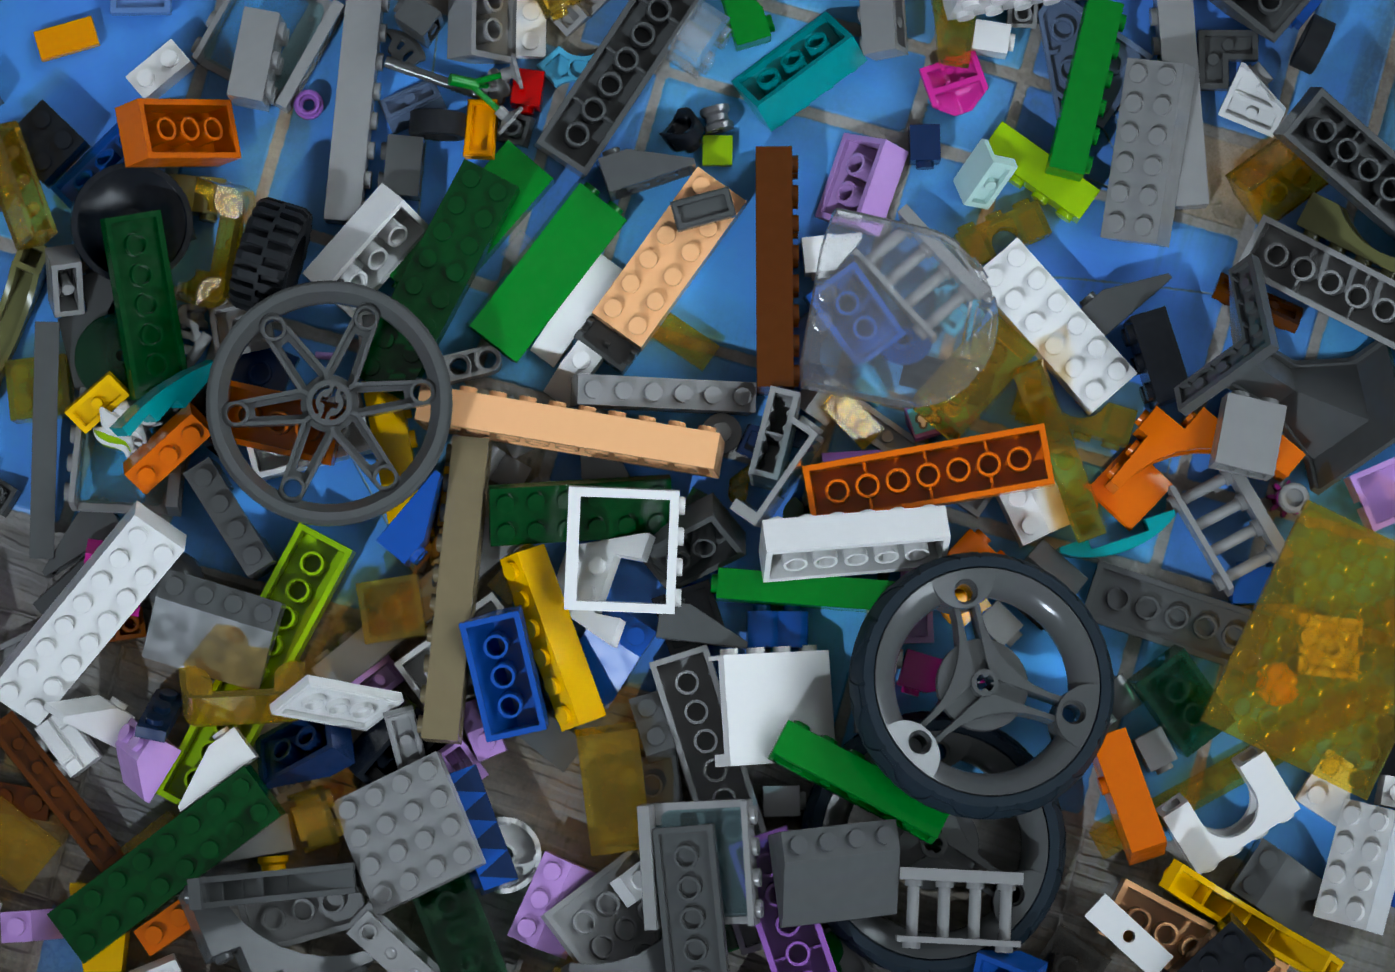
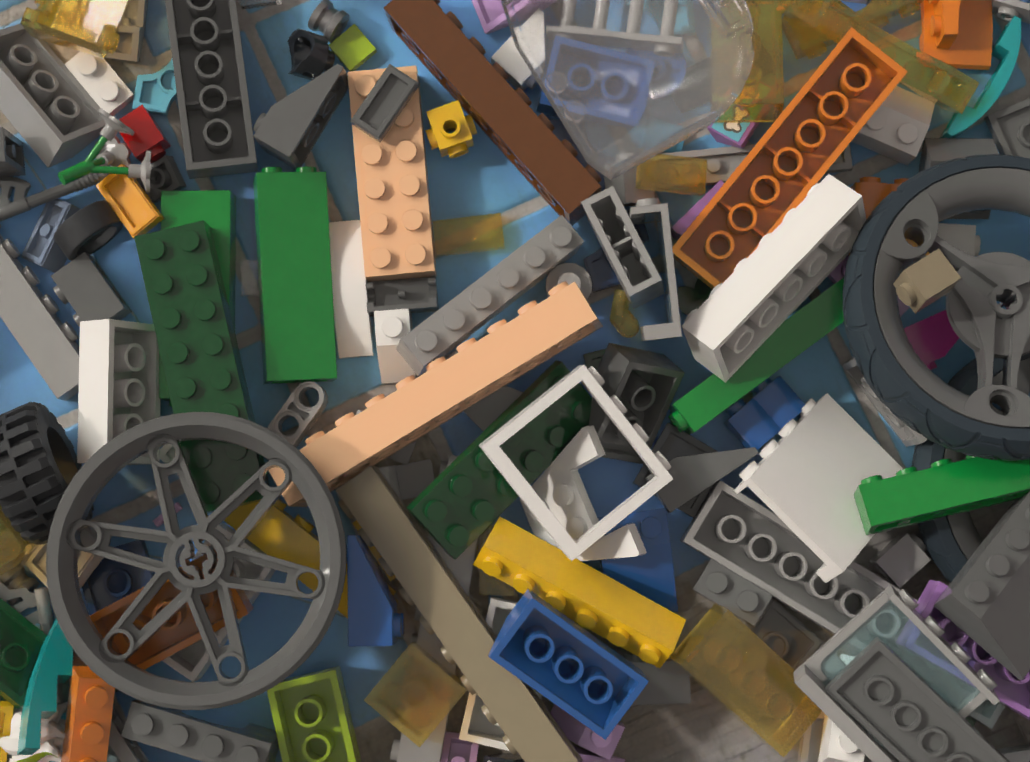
camera: 35 degrees left, 0 degrees up
none -> yellow brick [425,100,477,158]
none -> dark tan brick [893,248,961,314]

